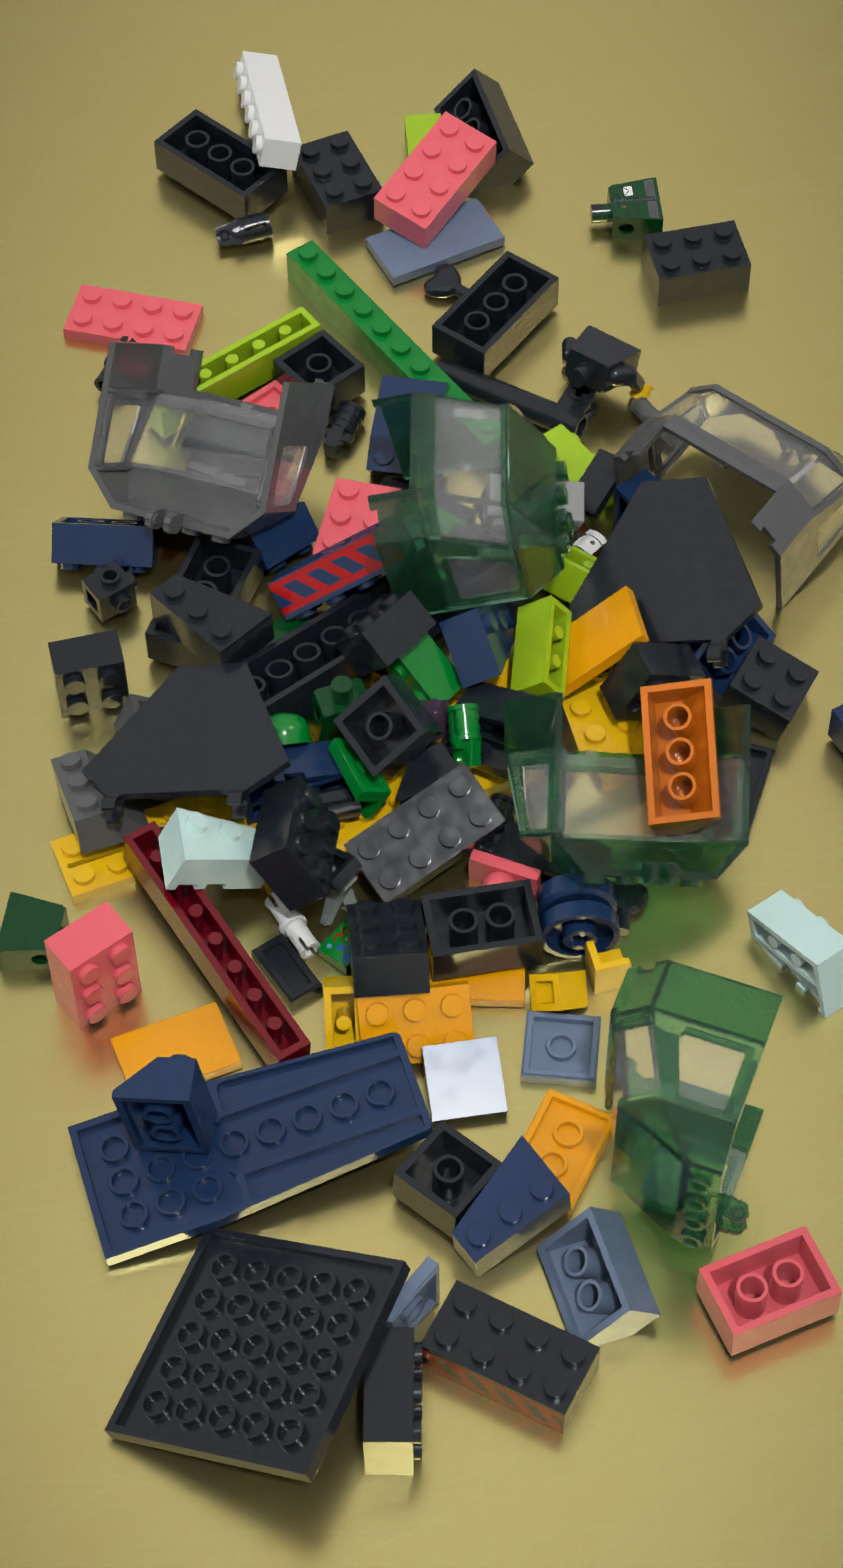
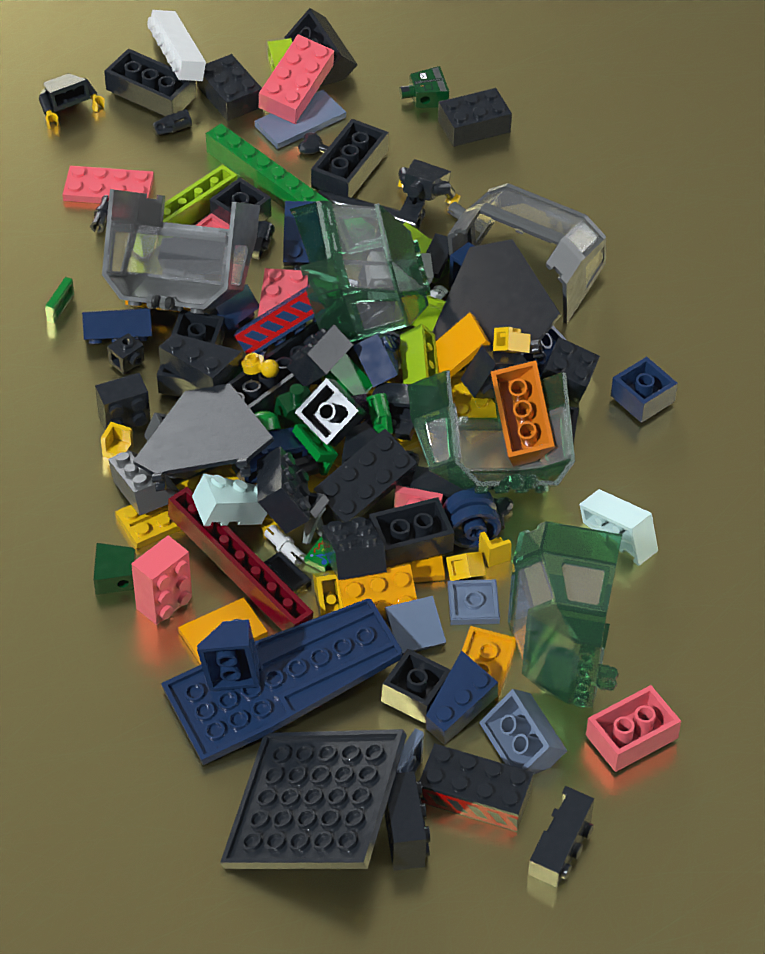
camera: 10 degrees left, 5 degrees down
none -> black torso [39,74,105,129]
none -> green tile [45,277,75,324]
none -> yellow panel [101,422,134,458]
none -> yellow plate [241,353,279,378]
none -> yellow brick [493,327,531,354]
none -> black wedge [528,786,594,887]

